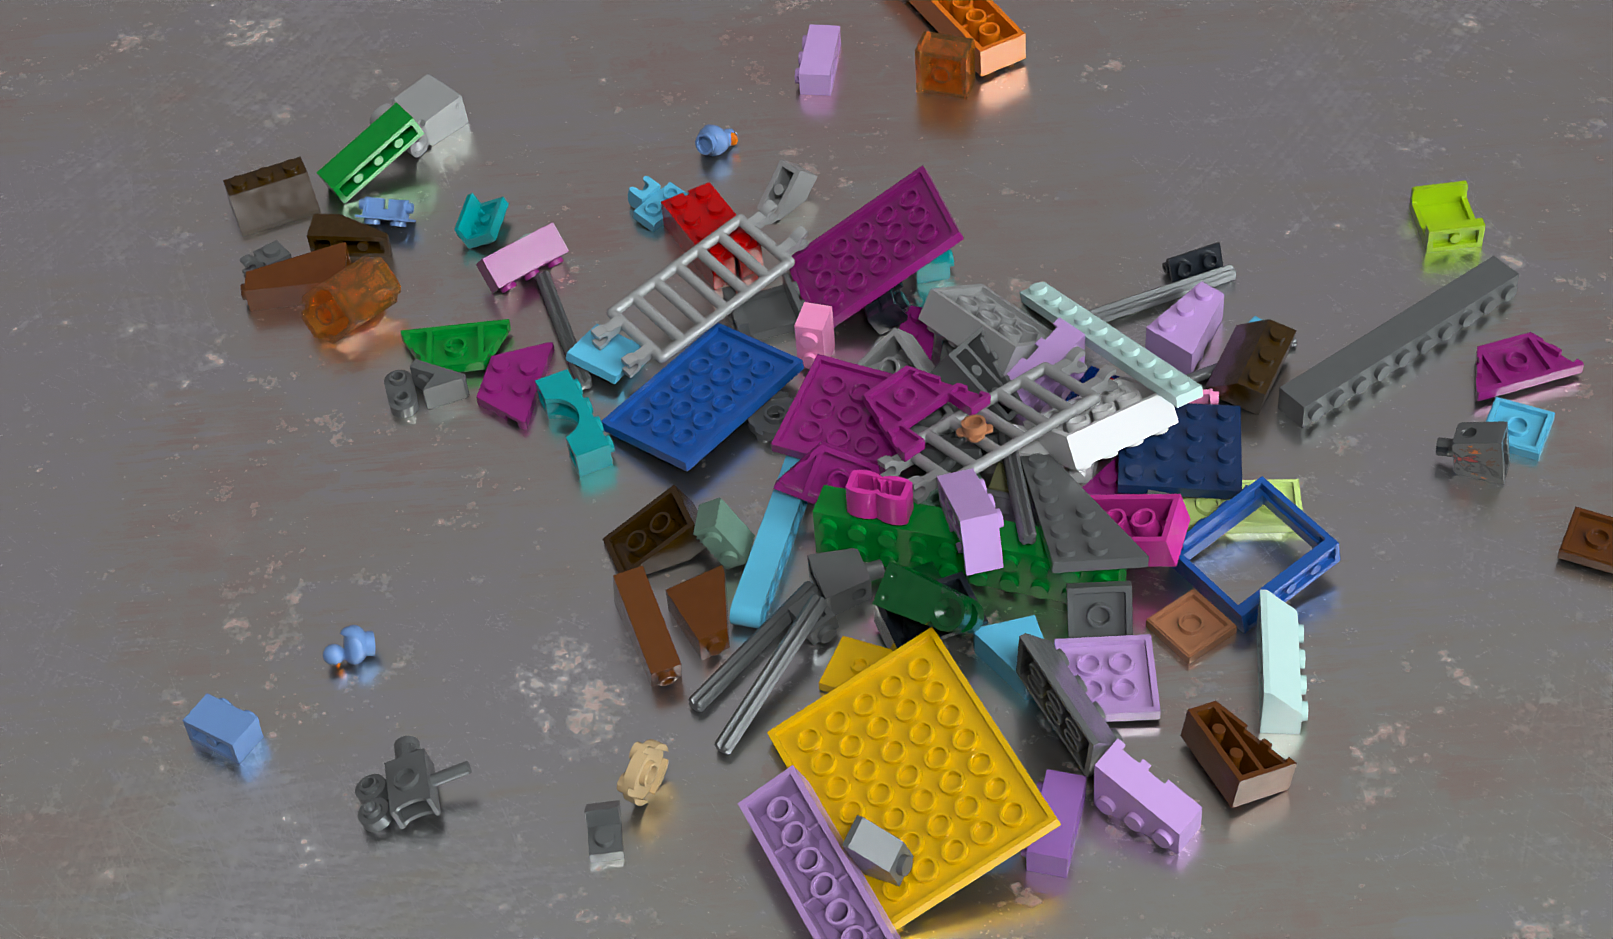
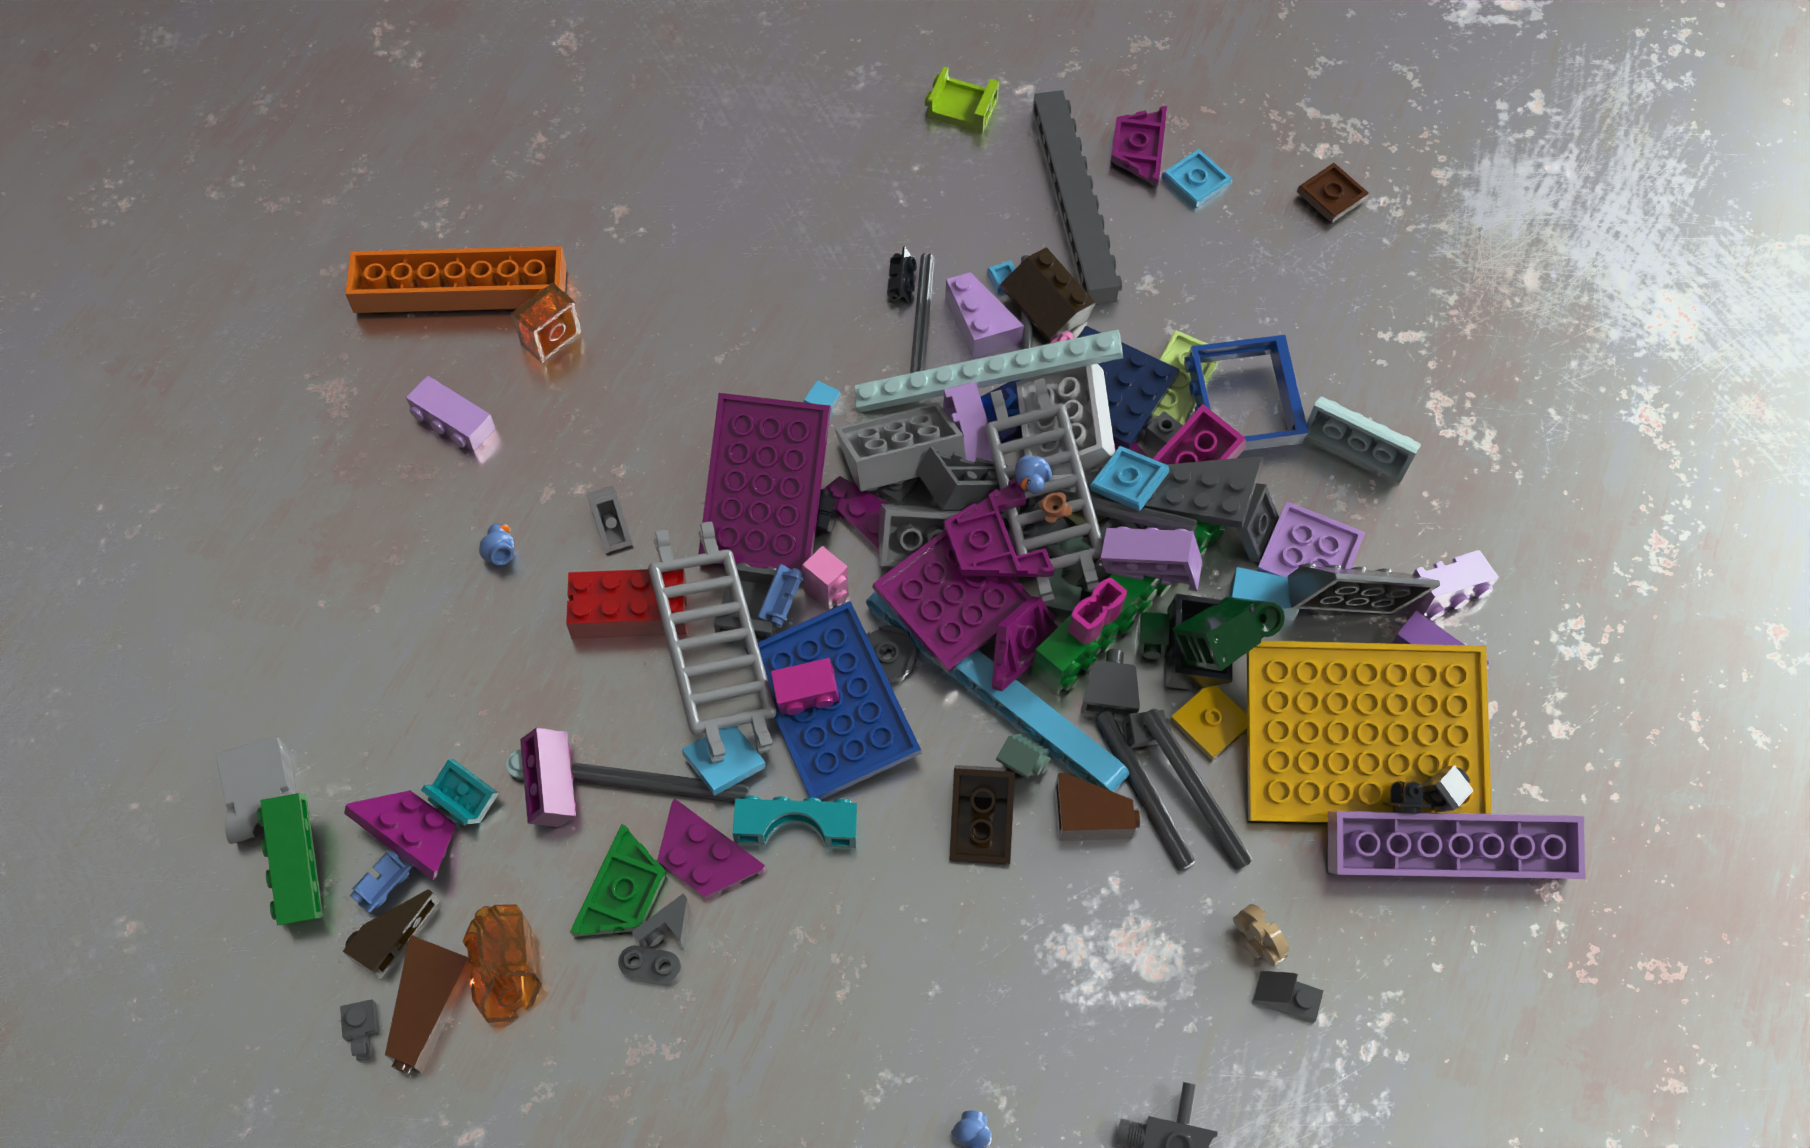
camera: 70 degrees left, 15 degrees up
dark brown slope [223,156,321,237] -> none
reddish brown slope [613,566,682,687] -> none
medium azure plate [628,176,688,232] -> none
nougat tile [1146,588,1237,665] -> none
reddish brown wedge [1180,701,1297,808] -> none
dark grey torso [1436,421,1510,485] -> none
none -> magenta wing [344,790,456,880]
none -> medium blue hinge [757,564,804,628]
none -> dark pink brick [771,658,840,715]
none -> medium azure tile [804,380,841,410]
none -> medium blue animal [1015,455,1052,494]
none -> medium azure tile [1090,446,1169,511]
none -> black hinge [1383,781,1431,813]

